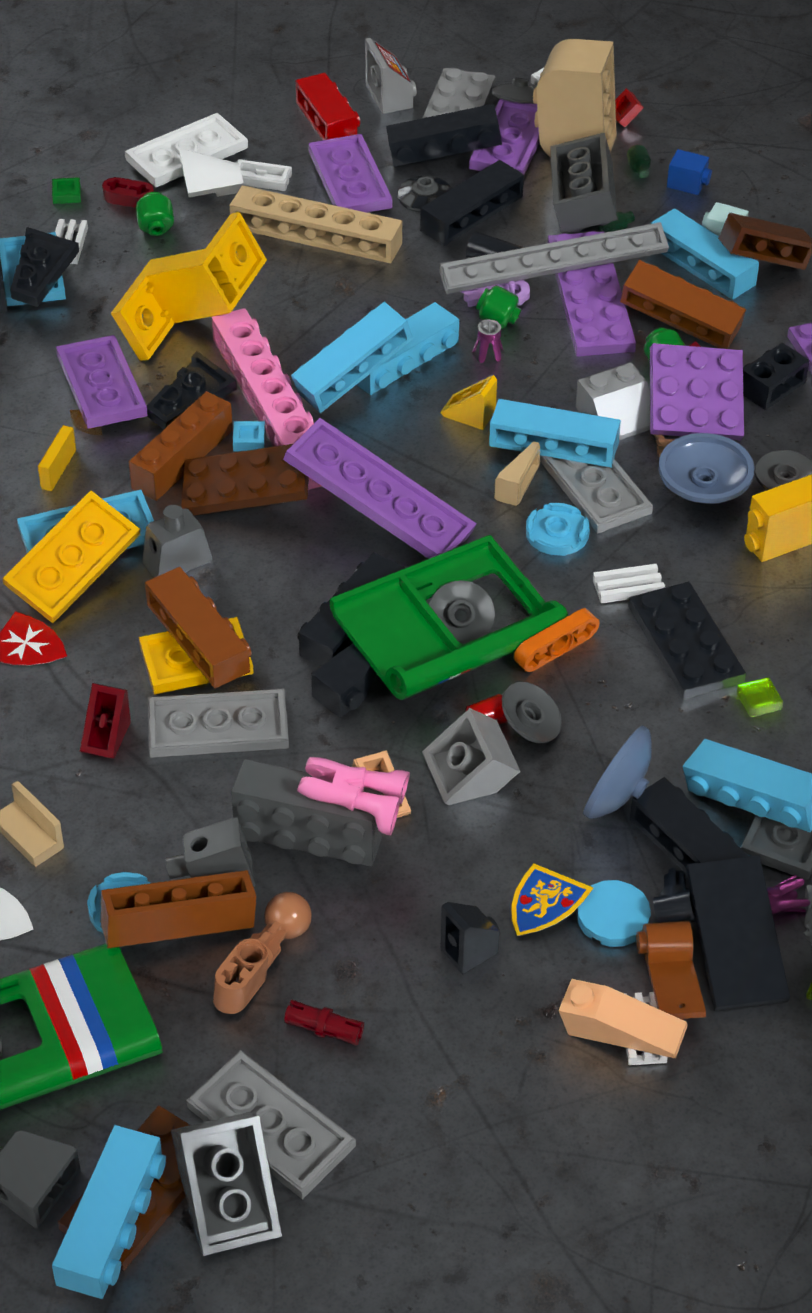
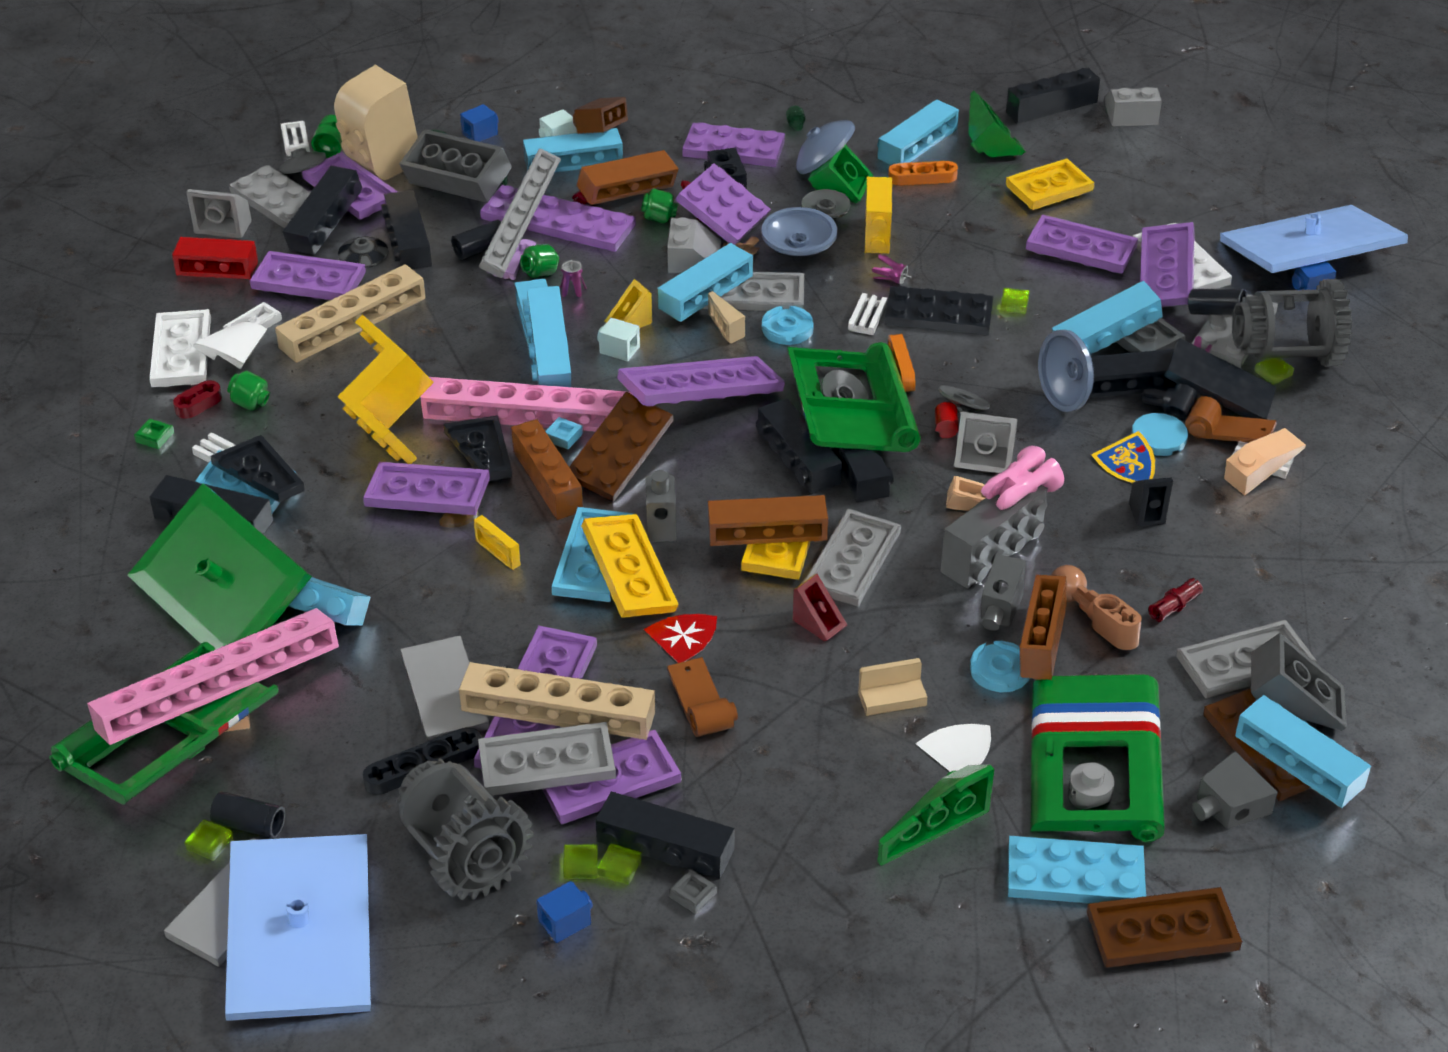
camera: 60 degrees left, 5 degrees down
none -> light aqua brick [597,318,640,362]
none -> flat silver piece [872,254,911,285]

